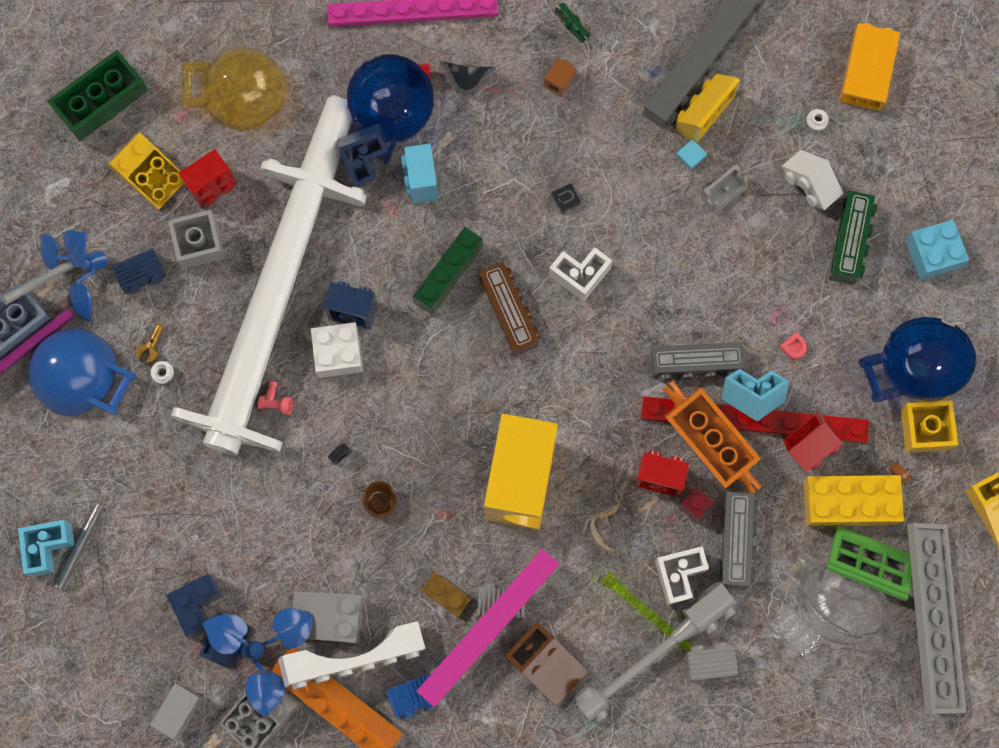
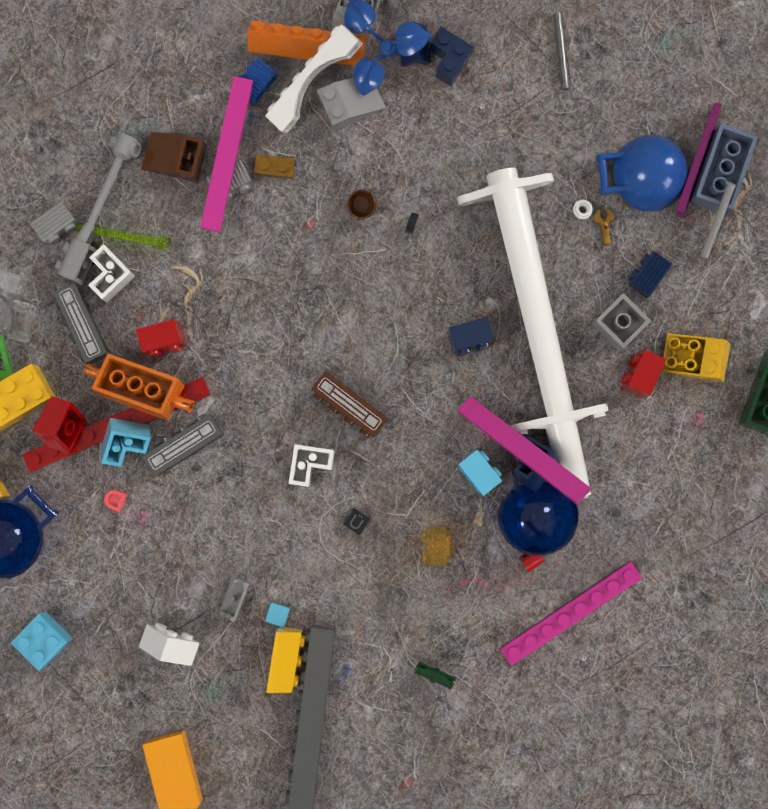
camera: 150 degrees right, 10 degrees up
medium azure brick [18,520,74,577] -> none
blue plant [40,230,107,321] -> none
clear yellow windscreen [180,47,287,131] -> none
coral piece [258,381,293,415] -> none
white brick [311,322,363,378] -> none
dark green brick [413,227,483,316] -> none
black hat [440,61,496,92] -> none
yellow piece [484,414,558,530] -> none
dark orange brick [544,58,576,98] -> none
dark red brick [678,487,714,523] -> none
white plate [806,109,829,131] -> none
dark green brick [829,190,877,285] -> none
none -> clear yellow brick [422,526,452,567]
none -> dark pink tile [457,396,591,505]

